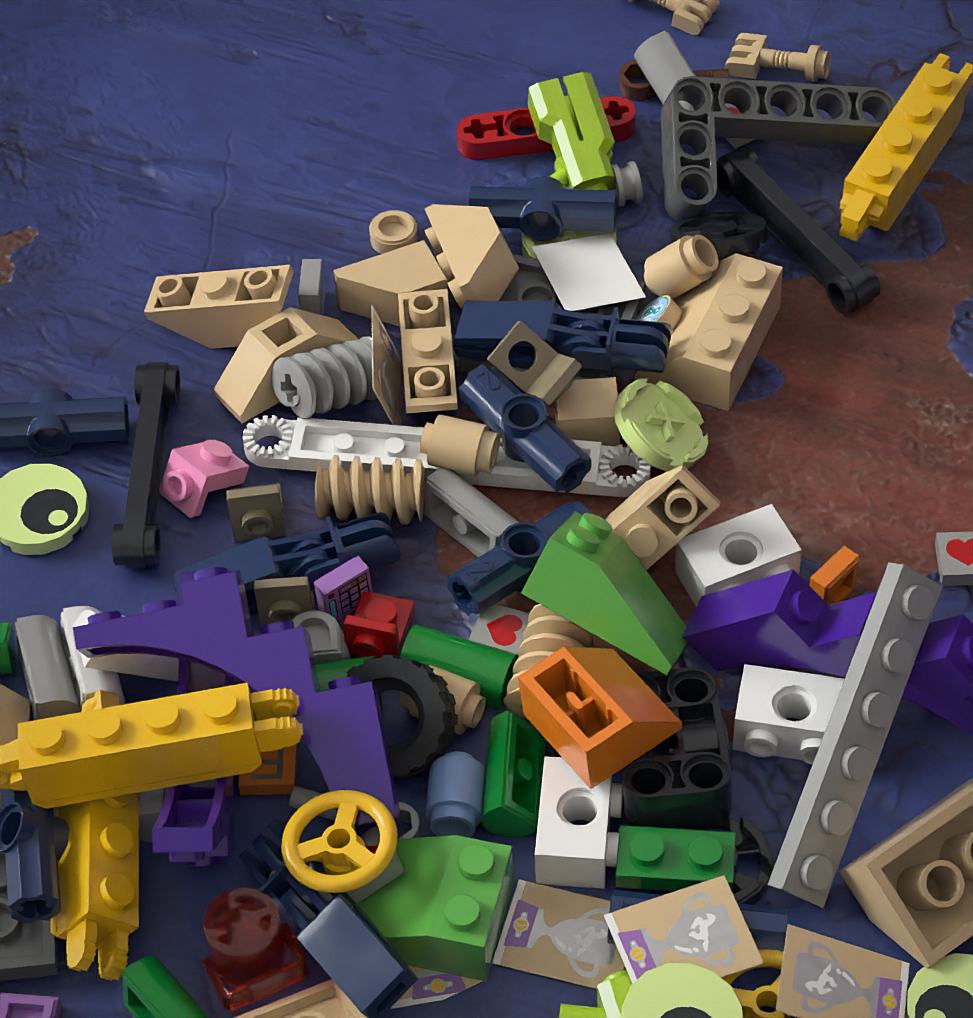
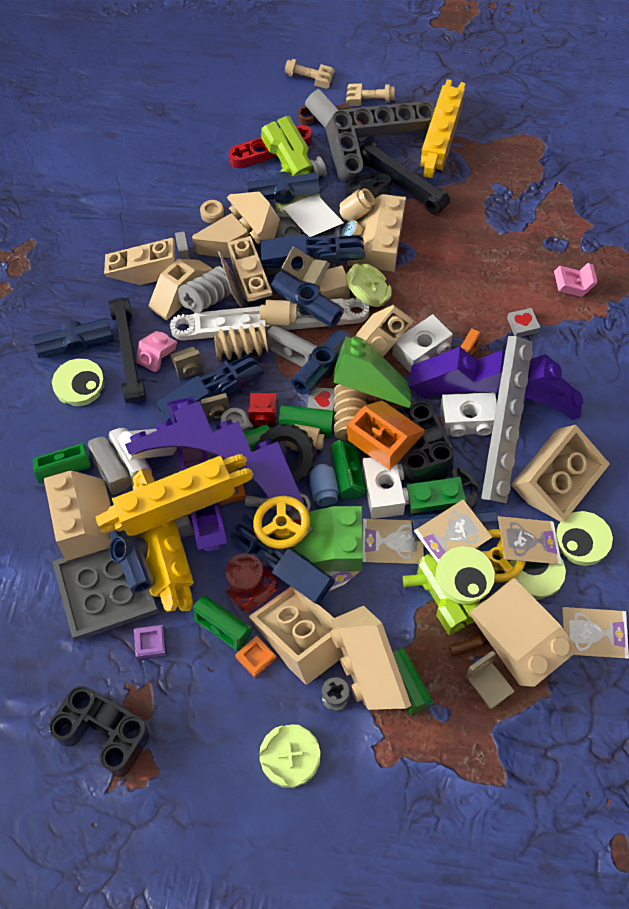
camera: 15 degrees left, 10 degrees up
medium lavender tile [314,556,373,621] -> none

